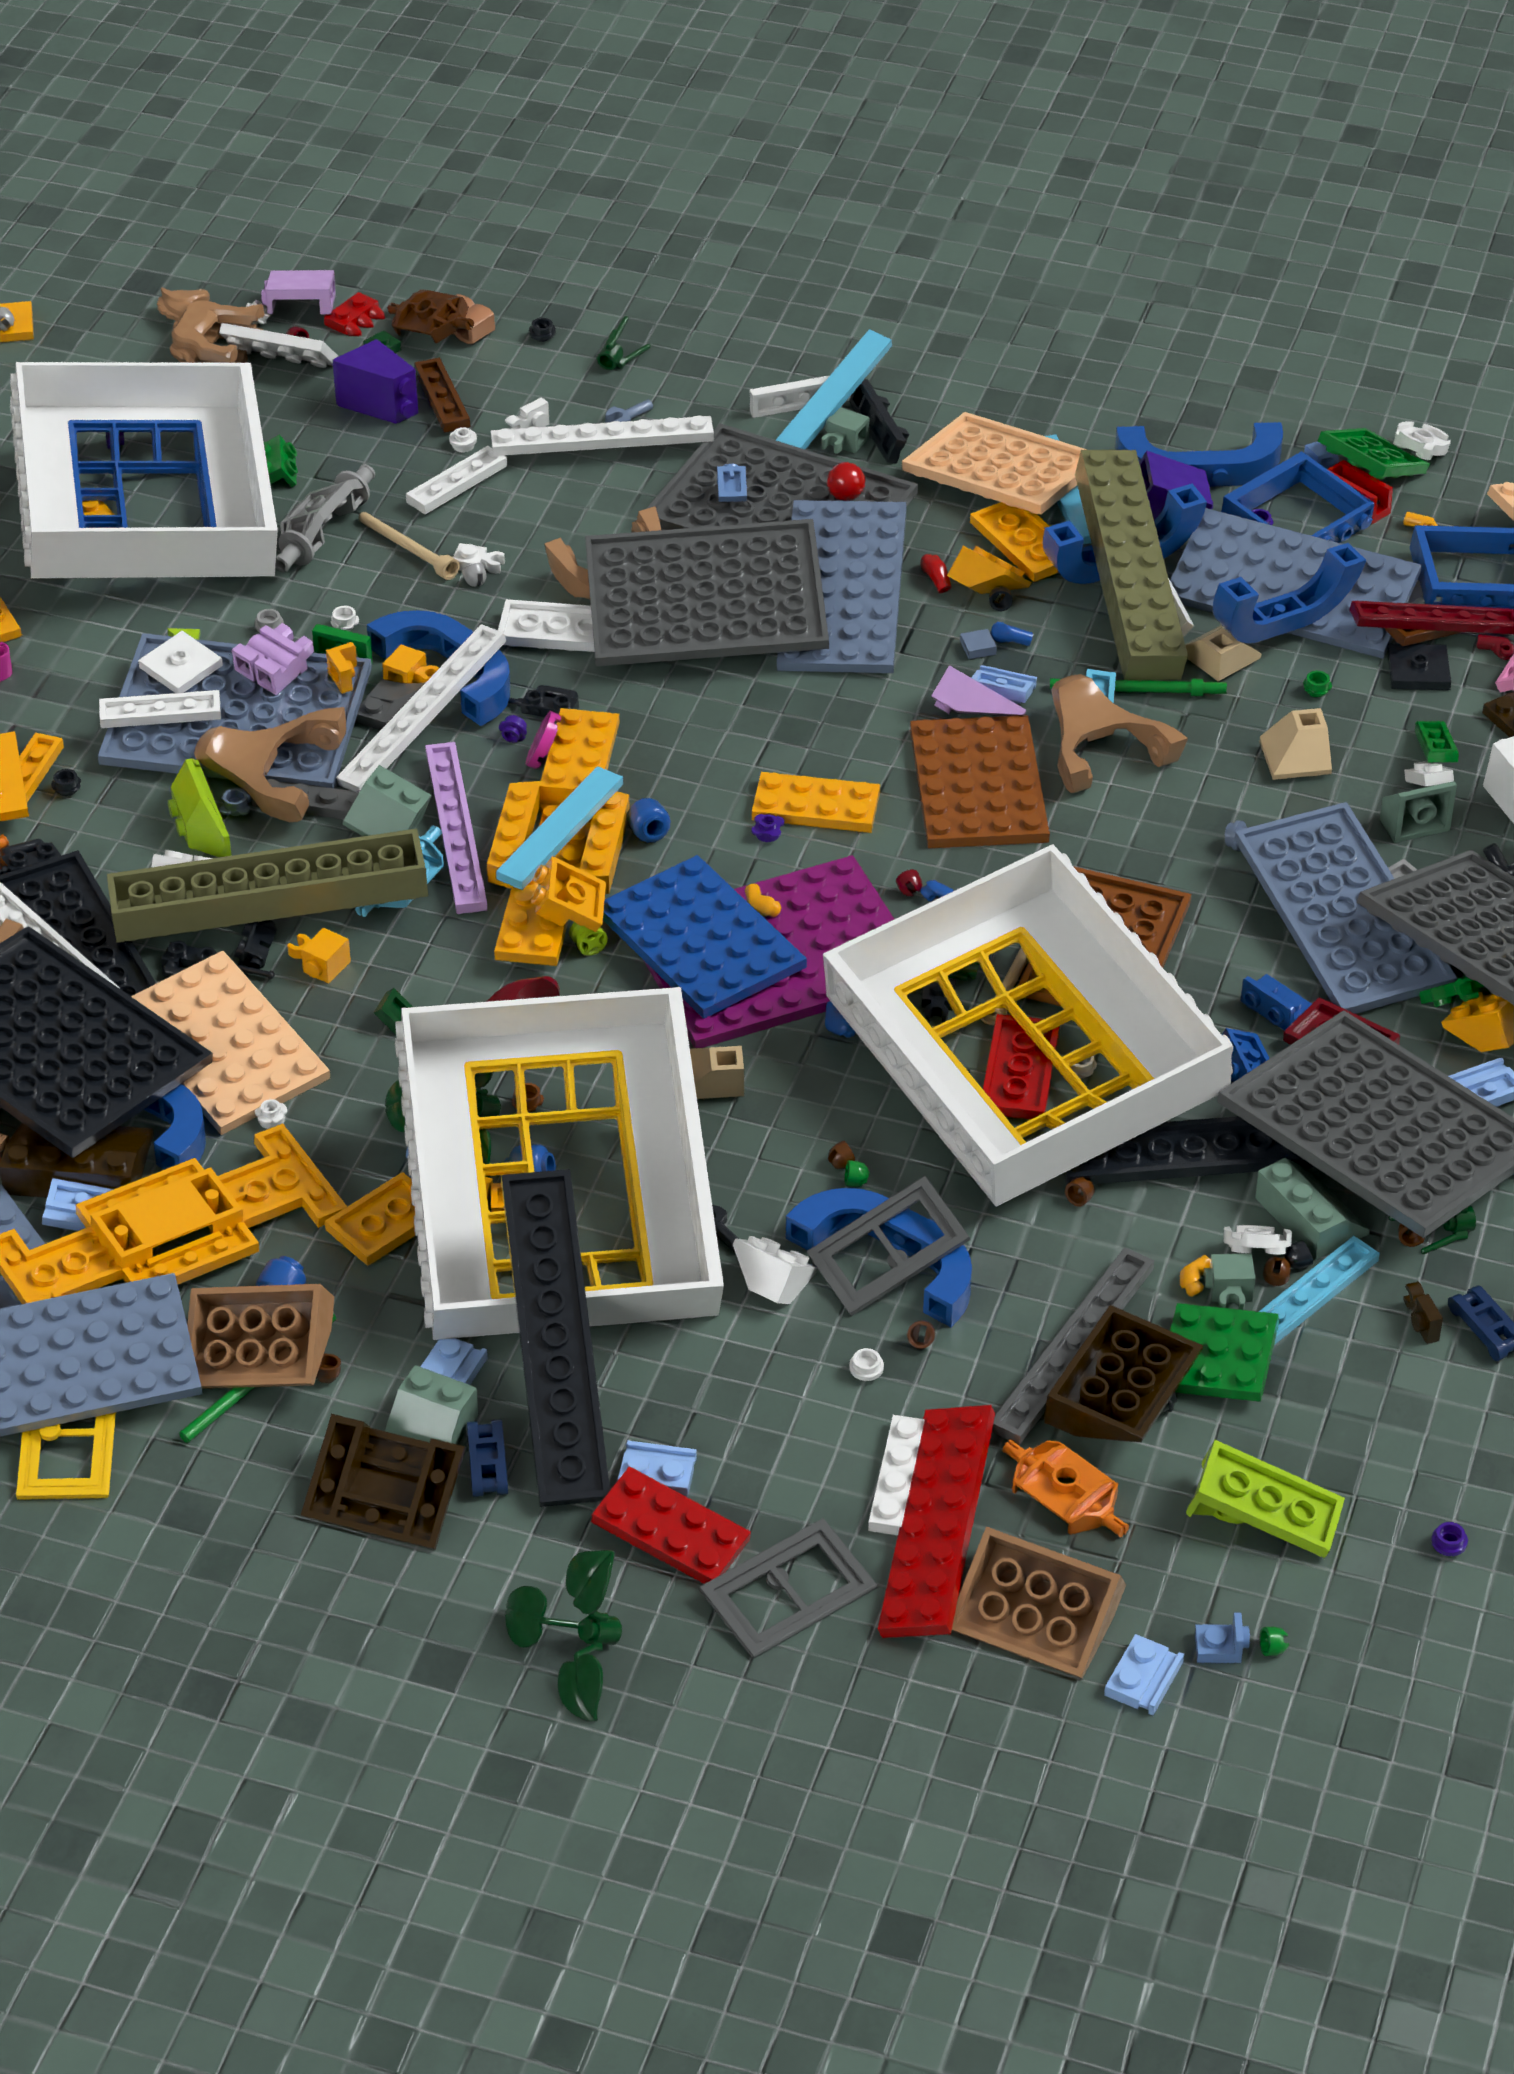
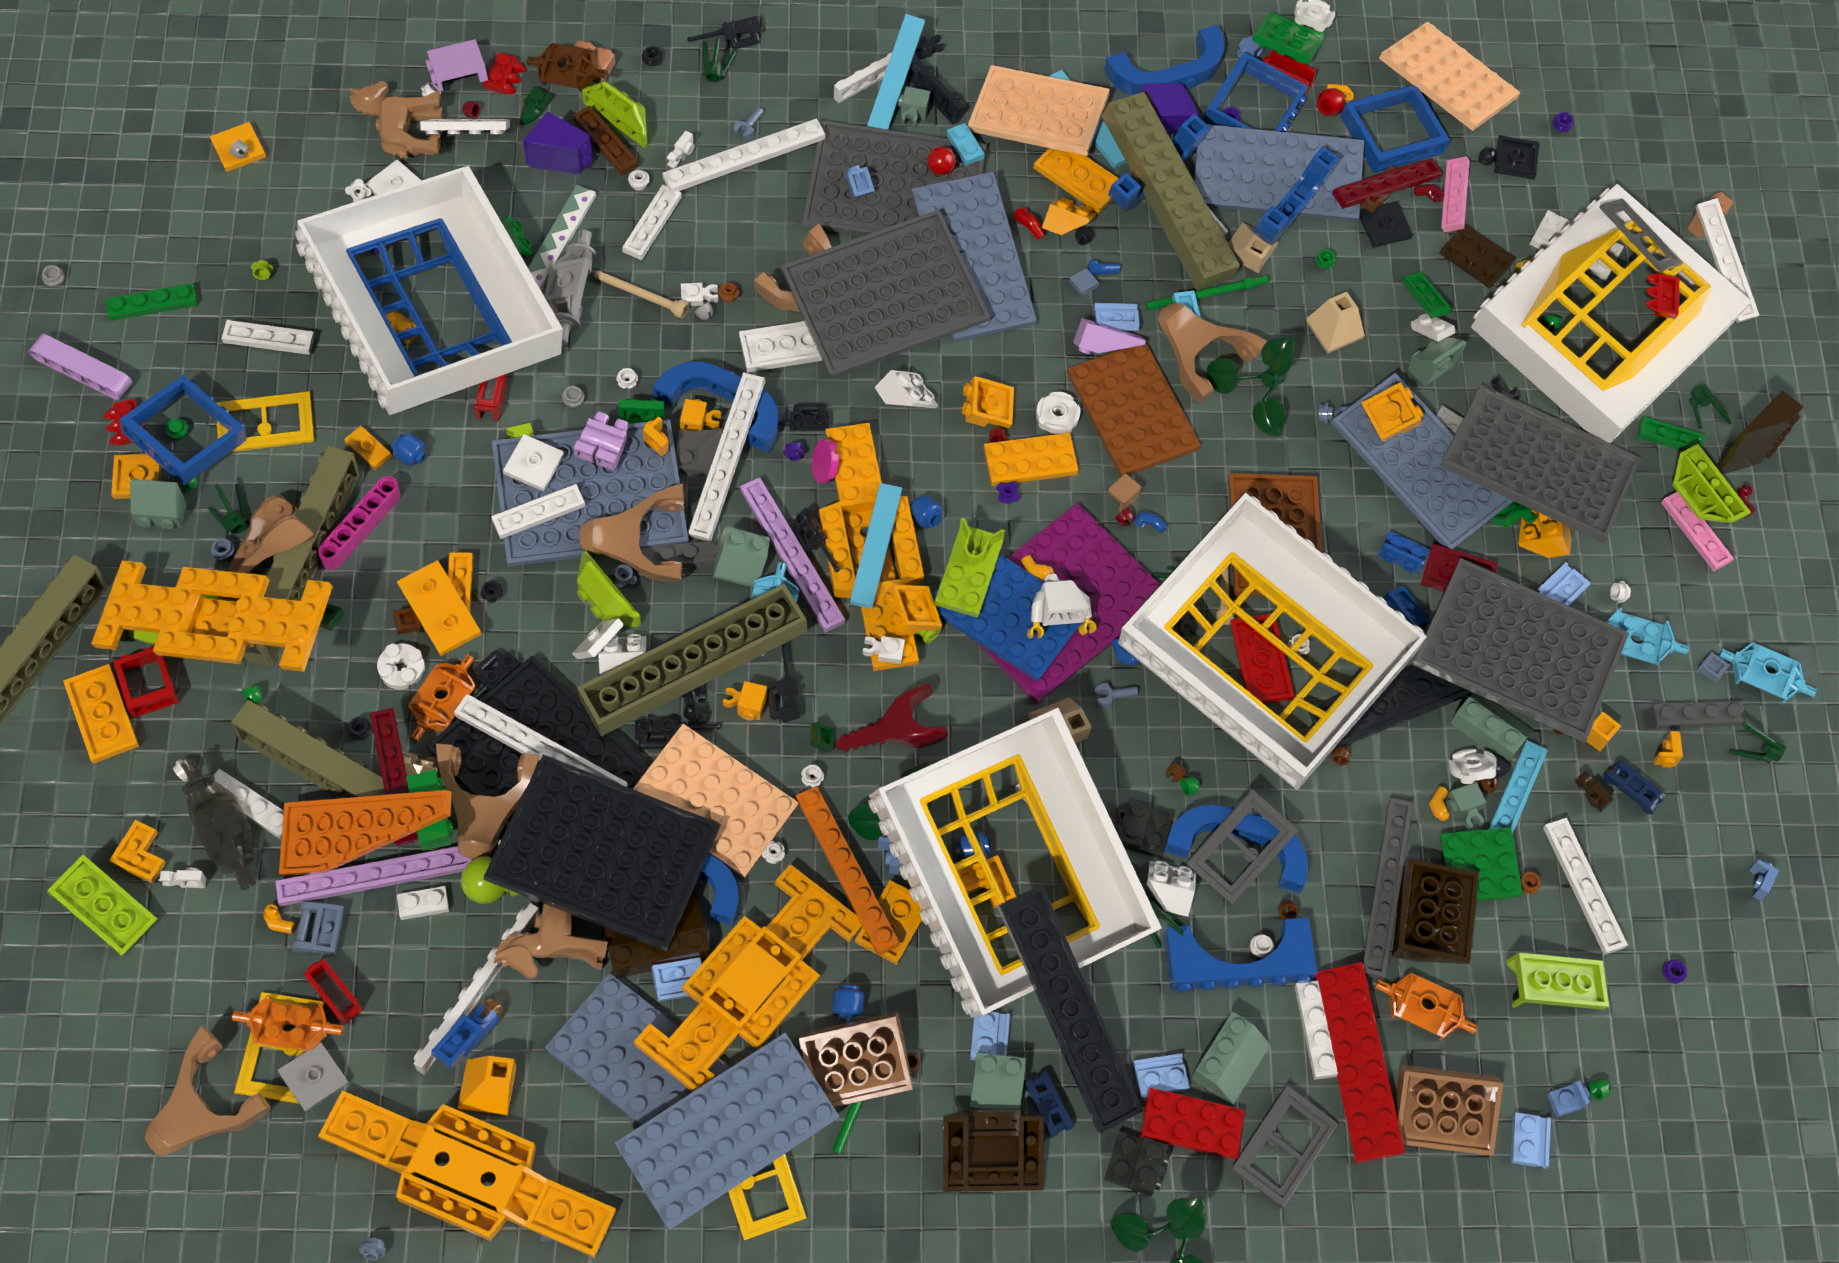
camera: 25 degrees left, 20 degrees up
none -> blue head [392,433,427,467]
none -> red window [474,374,508,421]
none -> tile [528,185,596,291]
none -> white plate [572,618,623,659]
none -> lime wedge [582,81,647,148]
none -> black piece [687,16,762,49]
none -> dark orange plate [718,282,740,303]
none -> black piece [767,643,801,722]
none -> black piece [792,508,840,572]
none -> orange plate [795,786,900,956]
none -> white plate [801,765,824,787]
none -> white plate [863,636,905,664]
none -> white slope [874,370,939,408]
none -> black plate [914,35,944,60]
none -> lime plate [935,518,1005,618]
none -> medium azure plate [946,123,984,166]
none -> light orange plate [962,376,1014,429]
none -> dark red hinge [989,426,1007,443]
none -> white torso [1027,574,1096,639]
none -> white plate [1036,392,1080,434]
none -> sand blue bar [1094,683,1138,708]
none -> pearl dark grey plate [1104,1131,1171,1196]
none -> medium nougat panel [1108,473,1142,512]
none -> pearl dark grey plate [1116,797,1174,859]
none -> dark green plant [1148,897,1187,948]
none -> blue arch [1163,918,1317,992]
none -> sand green slope [1191,1012,1270,1106]
none -> dark green plant [1206,337,1294,436]
none -> red piece [1316,88,1345,117]
none -> light orange plate [1361,382,1424,442]
none -> dark orange plate [1520,872,1541,894]
none -> white plate [1543,818,1628,955]
none -> light orange panel [1586,712,1621,751]

